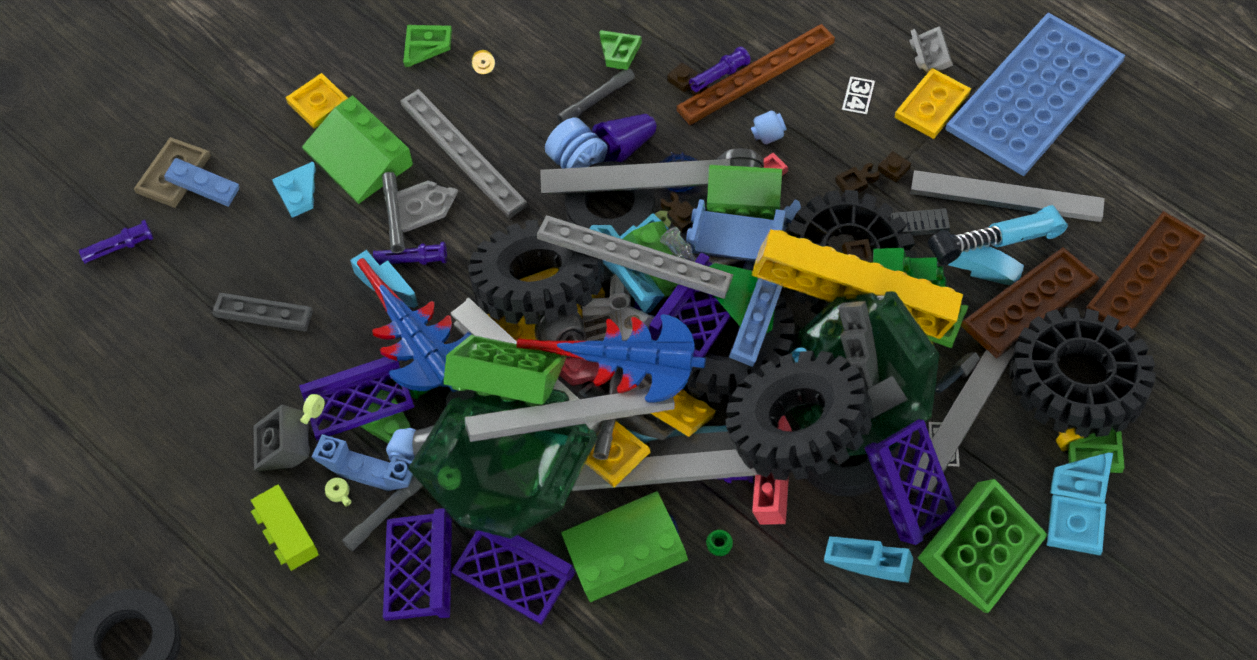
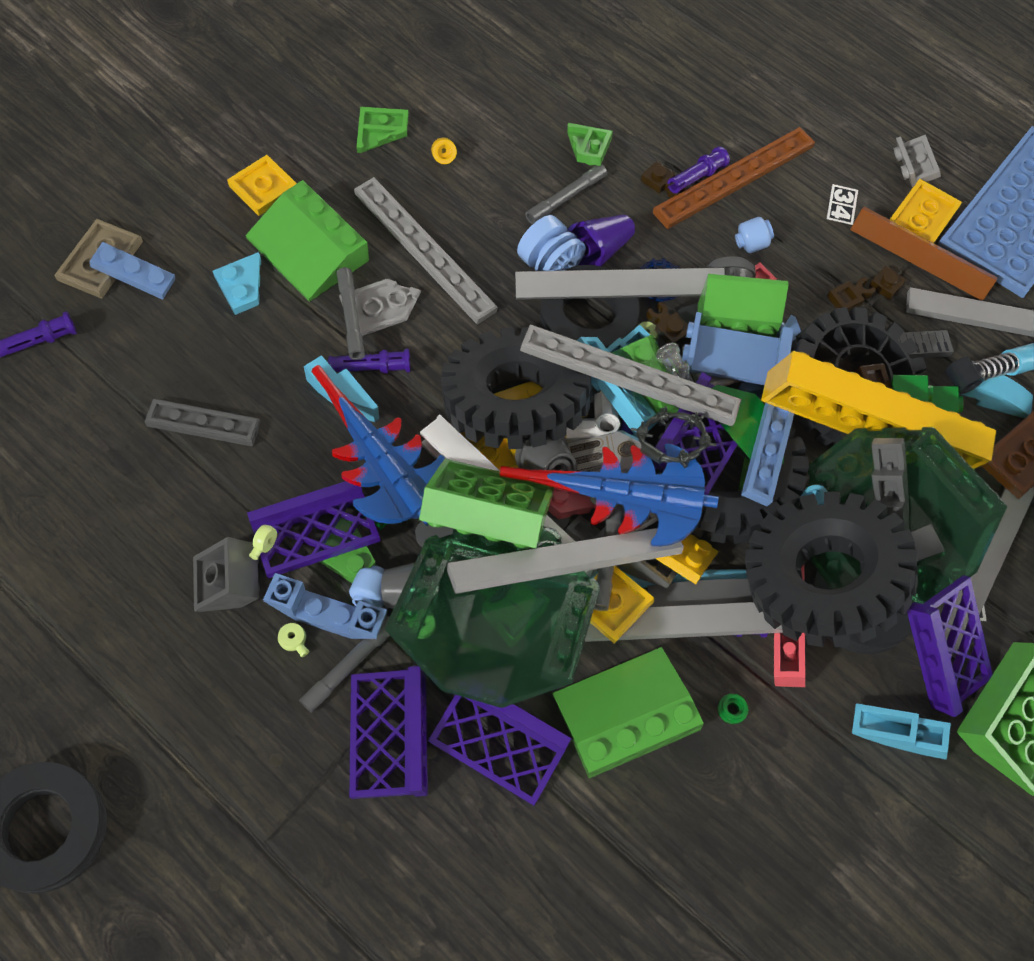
camera: 10 degrees left, 5 degrees up
lime brick [251,484,319,571] -> none
none -> pearl dark grey piece [631,406,716,468]
none -> dark orange tile [850,206,998,301]

